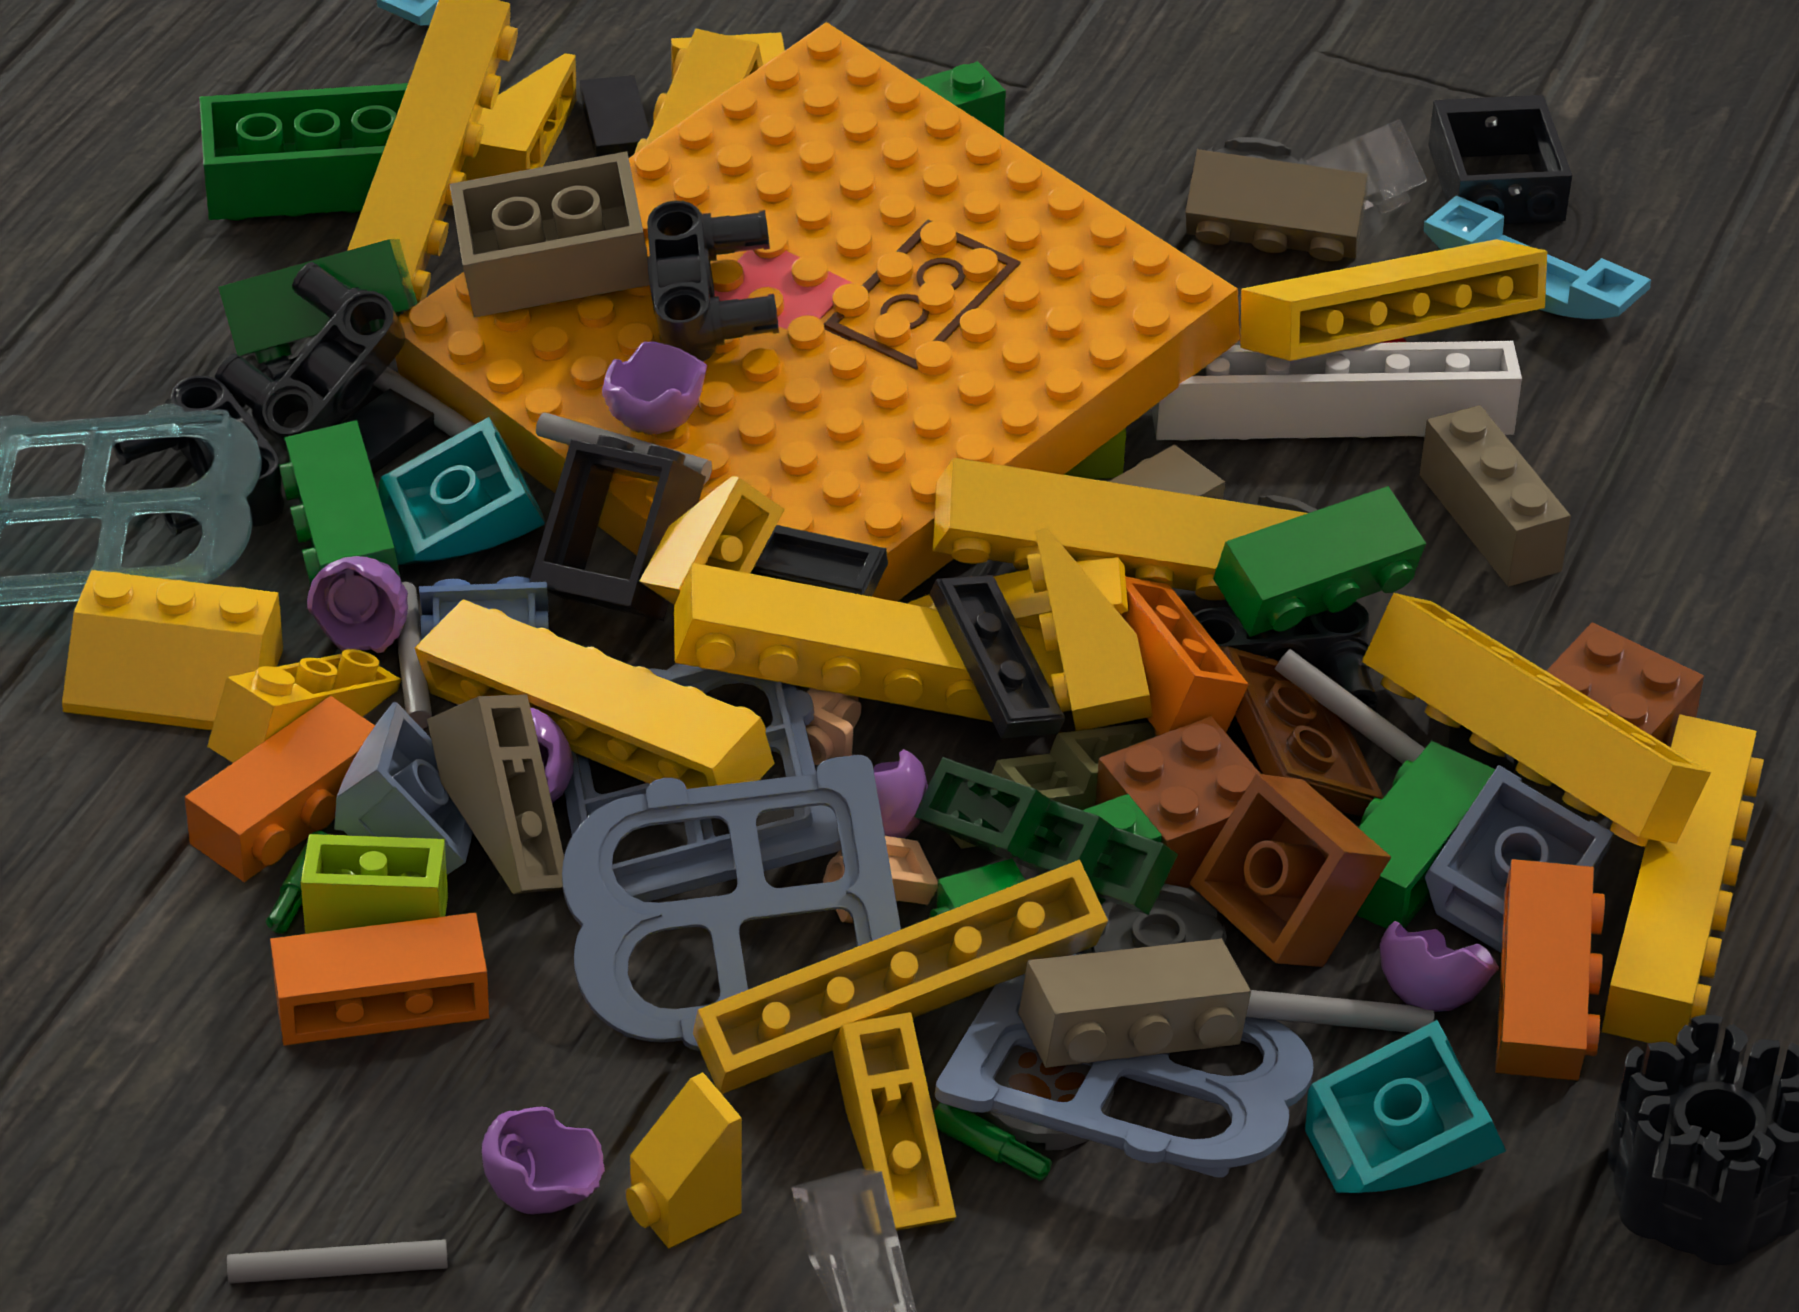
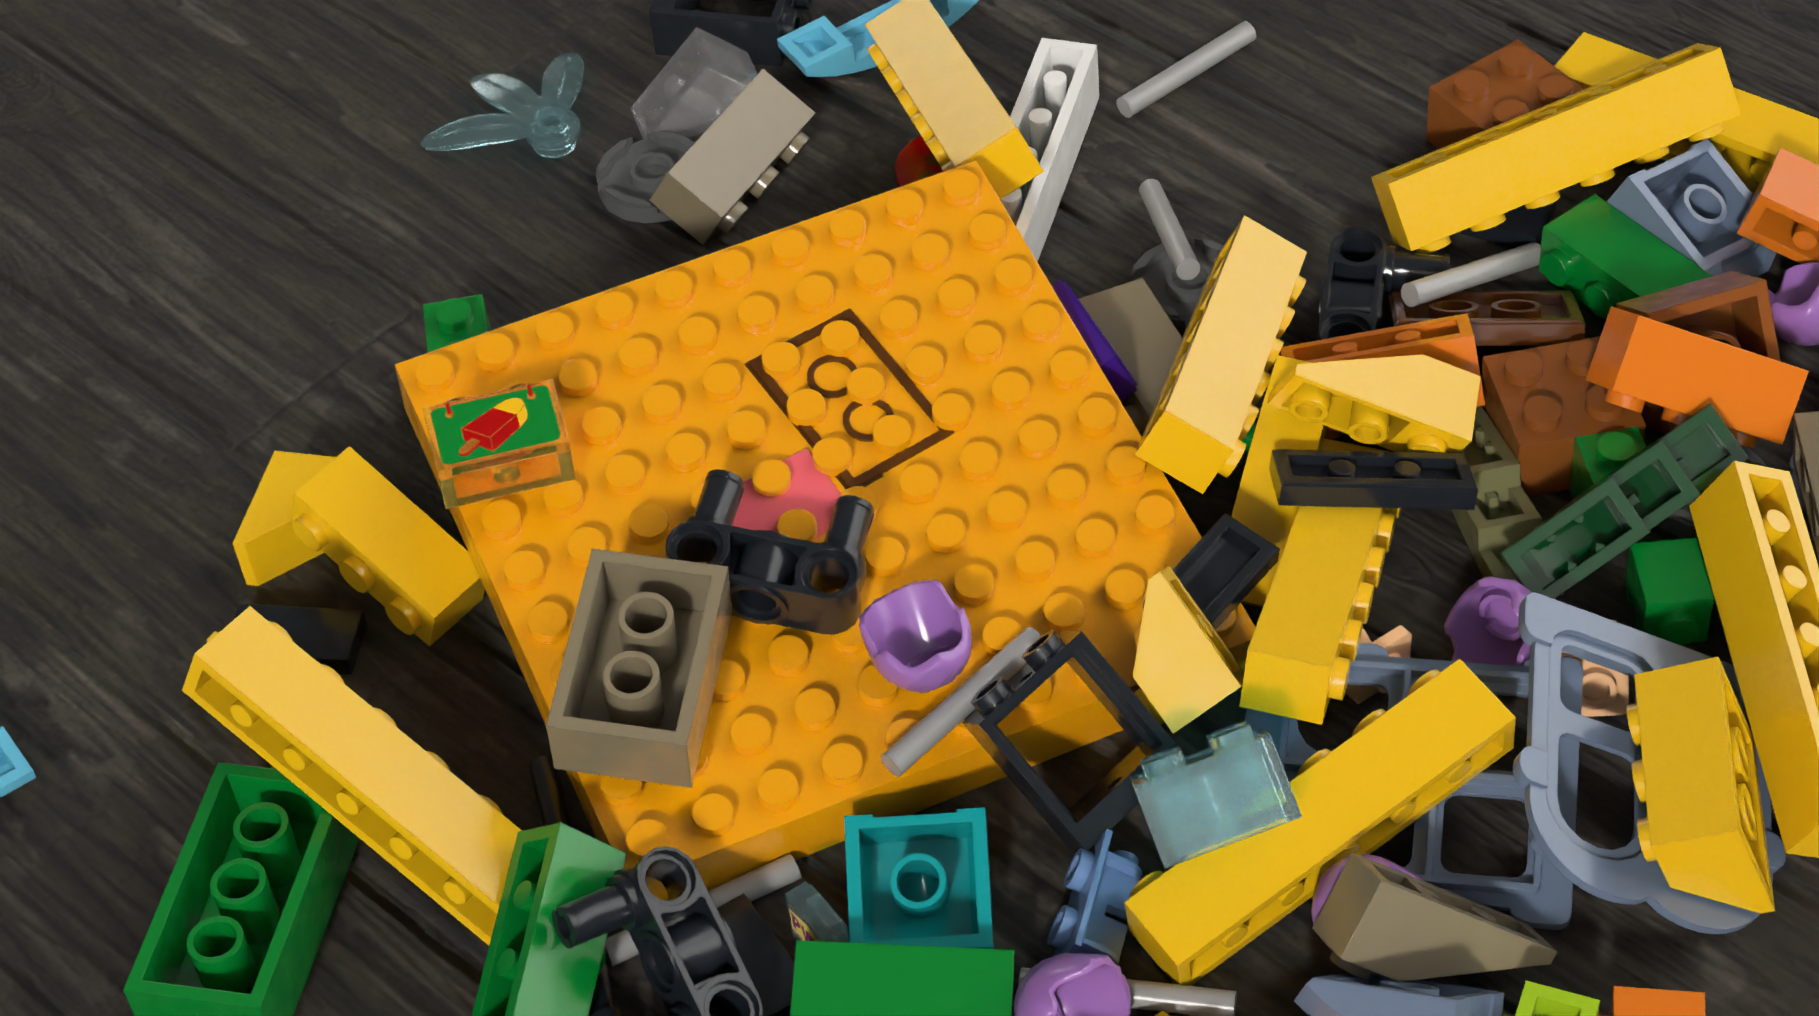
camera: 65 degrees left, 5 degrees up
green brick [1213,486,1426,637] -> none
dark tan brick [1420,405,1571,587] -> none
none -> clear light blue plant [421,53,584,158]
none -> brick [422,379,575,509]
none -> clear light blue tile [785,881,849,943]
none -> dark purple tile [1051,279,1138,401]
none -> light grey bar [1116,21,1256,118]
none -> clear light blue slope [1131,721,1302,869]
none -> light grey bar [1139,179,1200,280]
none -> orange brick [1585,306,1809,449]
none -> yellow slope [1627,656,1775,914]

